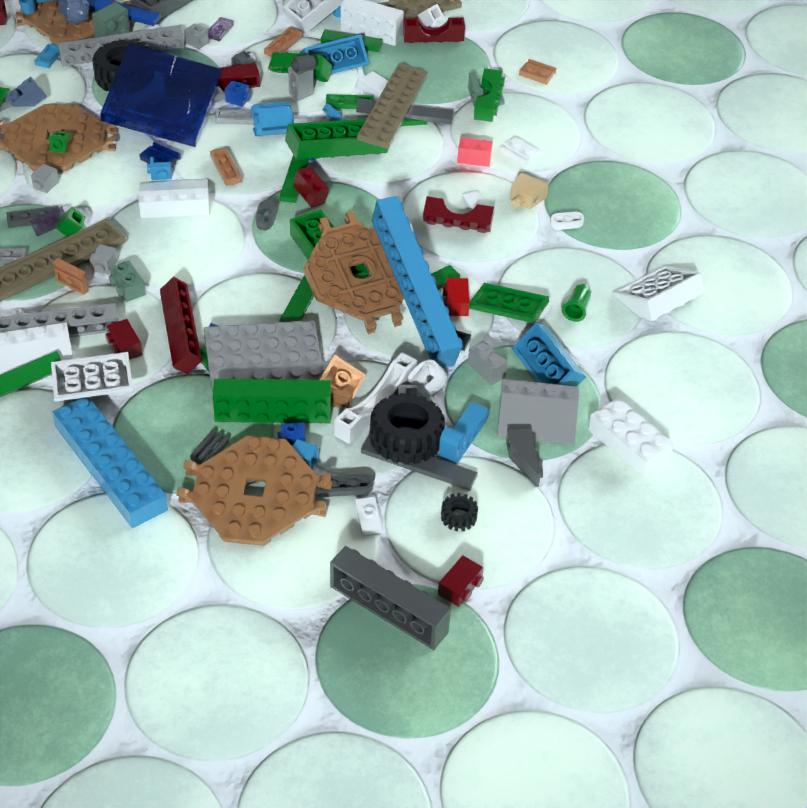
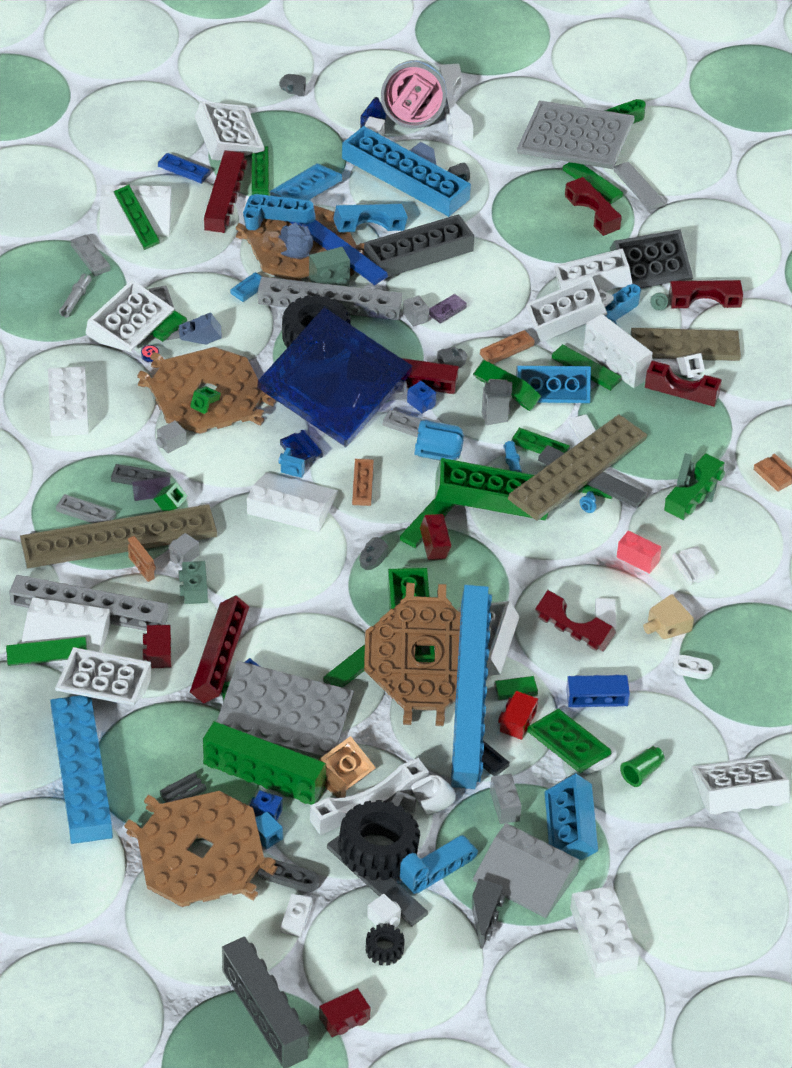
camera: 25 degrees right, 0 degrees up
none -> white brick [367,894,401,928]
none -> blue brick [566,675,630,707]
none -> dark azure plate [580,491,596,513]

